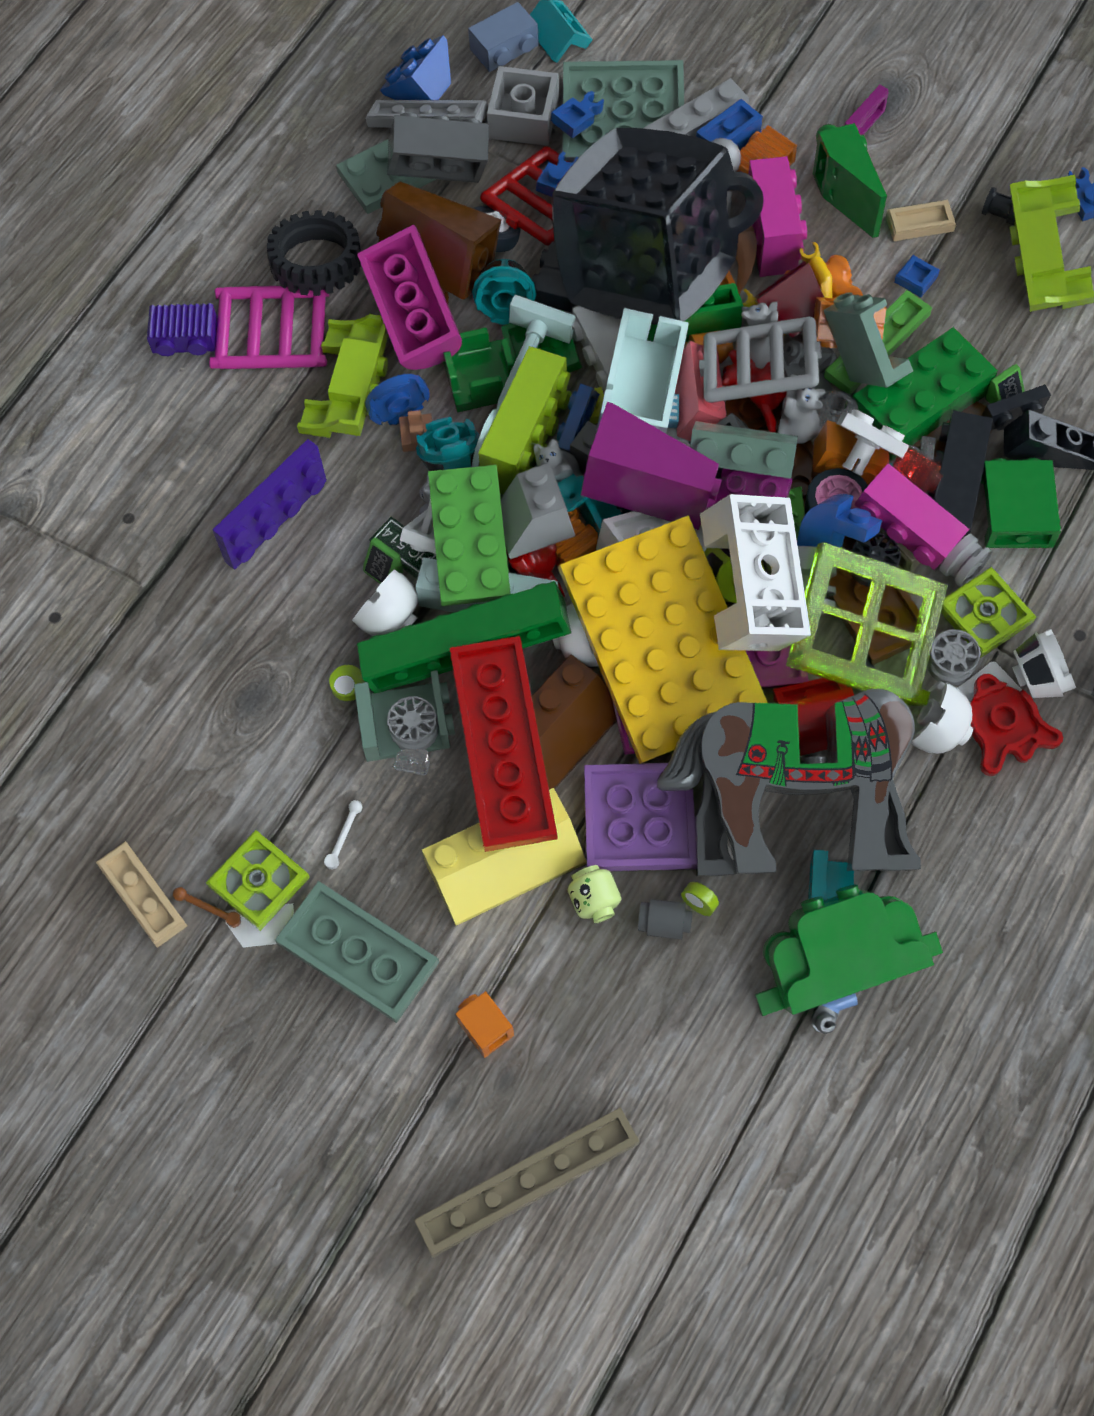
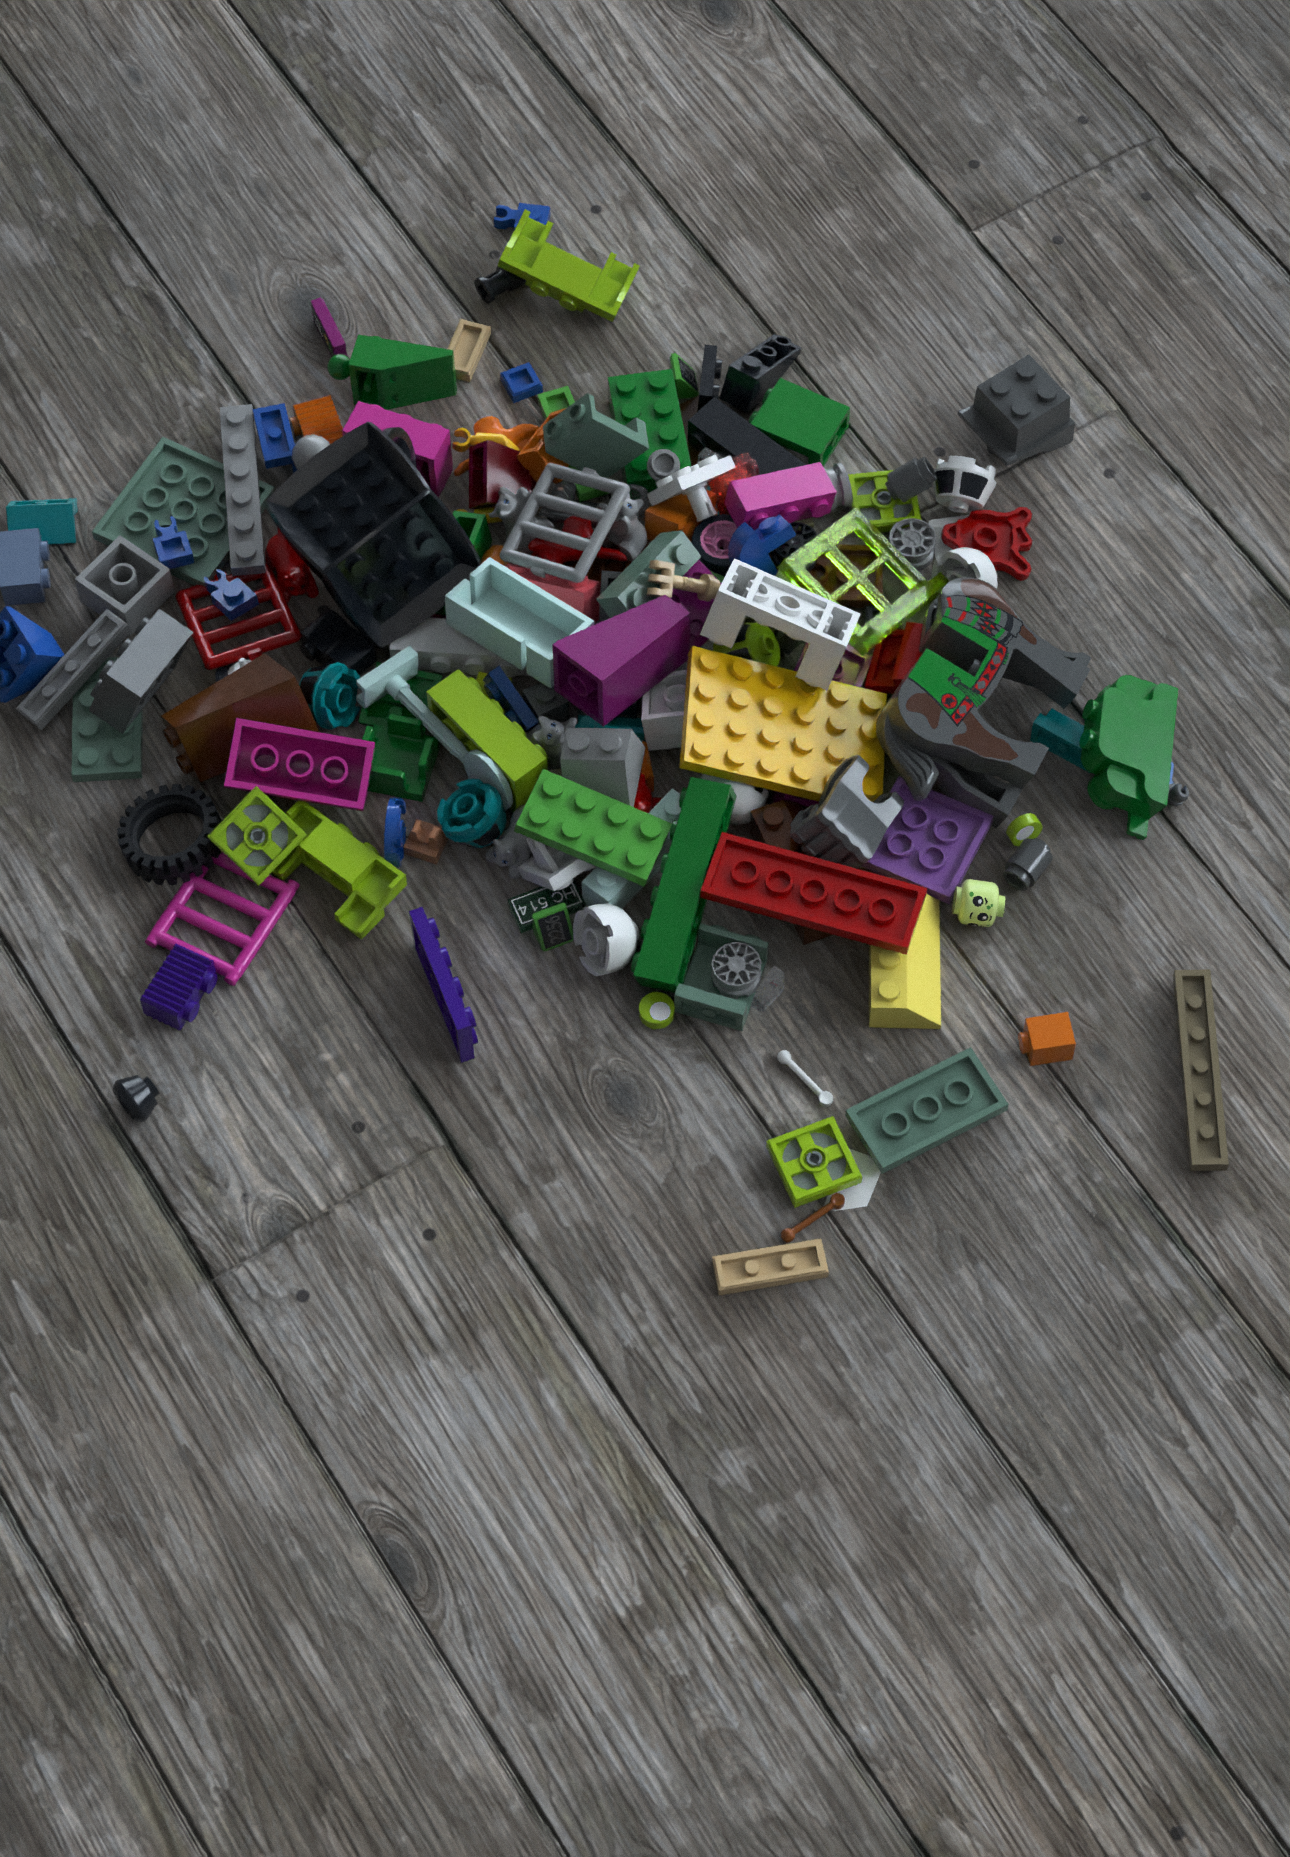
camera: 65 degrees left, 5 degrees down
none -> black cone [112,1075,160,1122]
none -> lime piece [207,786,307,886]
none -> light grey plate [647,449,680,481]
none -> tan hinge [647,560,721,602]
none -> dark grey piece [790,754,904,869]
none -> dark grey brick [885,457,937,502]

